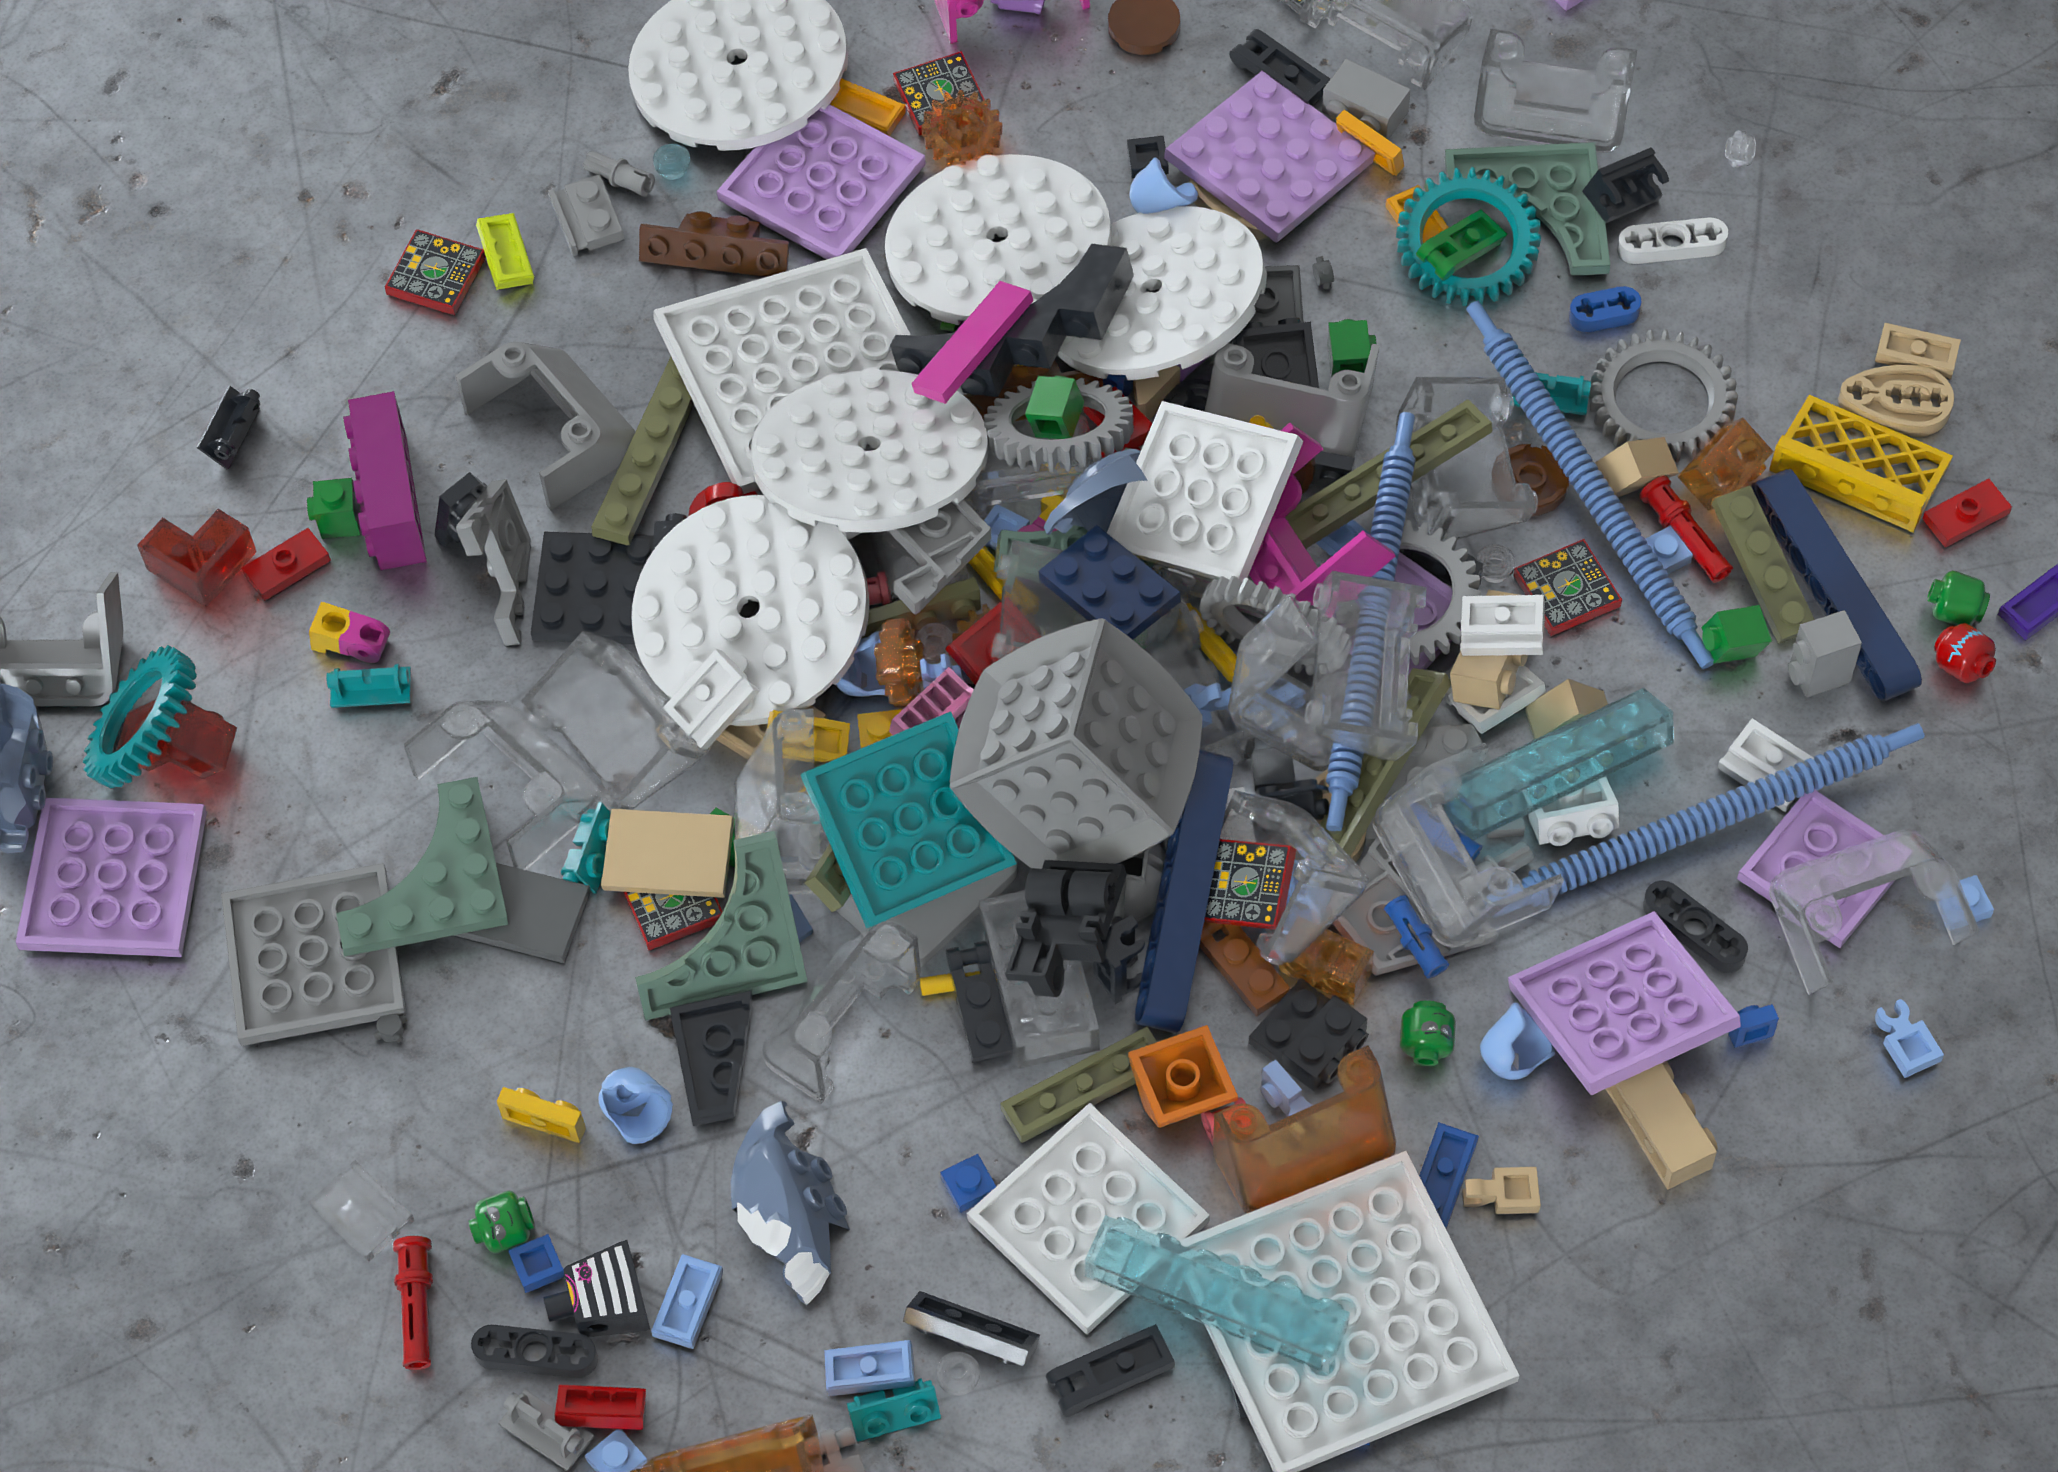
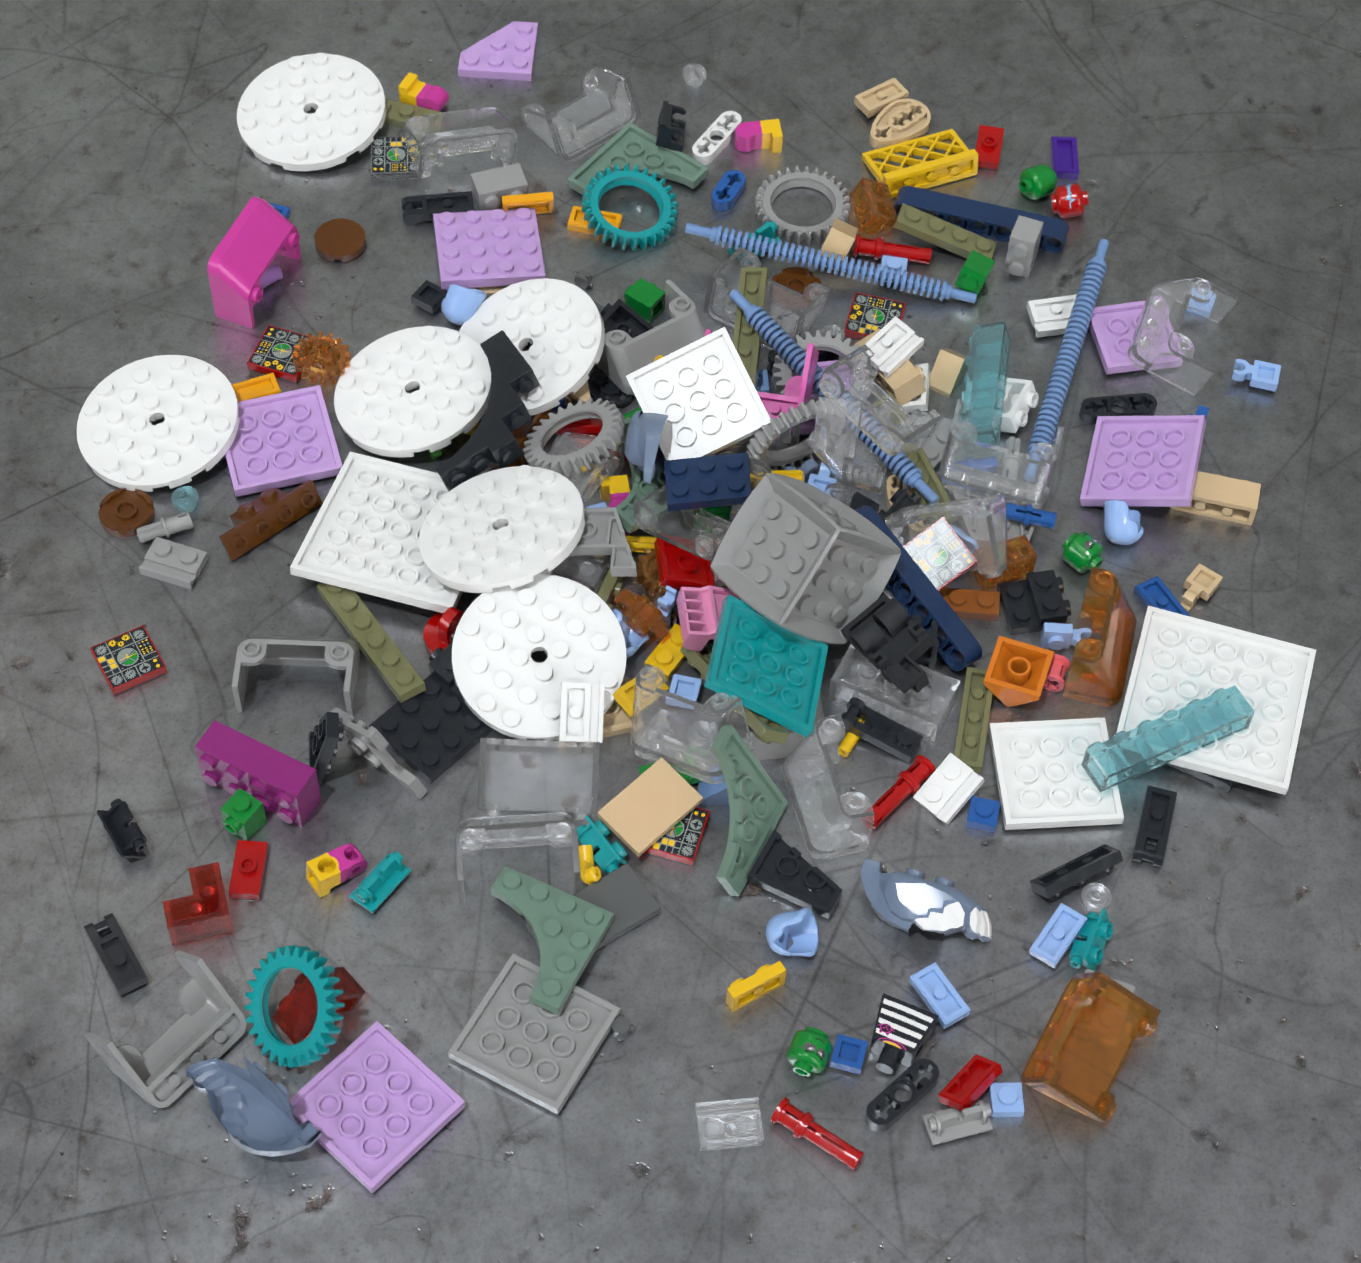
camera: 55 degrees left, 5 degrees down
neon yellow plate [476,213,534,290] -> none
dark pink tile [911,281,1034,404] -> none
green brick [1025,376,1084,439] -> none
green plate [1416,209,1508,281] -> none
none -> black plate [83,913,148,996]
none -> reddish brown tile [98,488,155,538]
none -> yellow arm [577,845,601,885]
none -> leg [734,119,783,153]
none -> red pin [861,755,936,829]
none -> white plate [913,753,985,826]

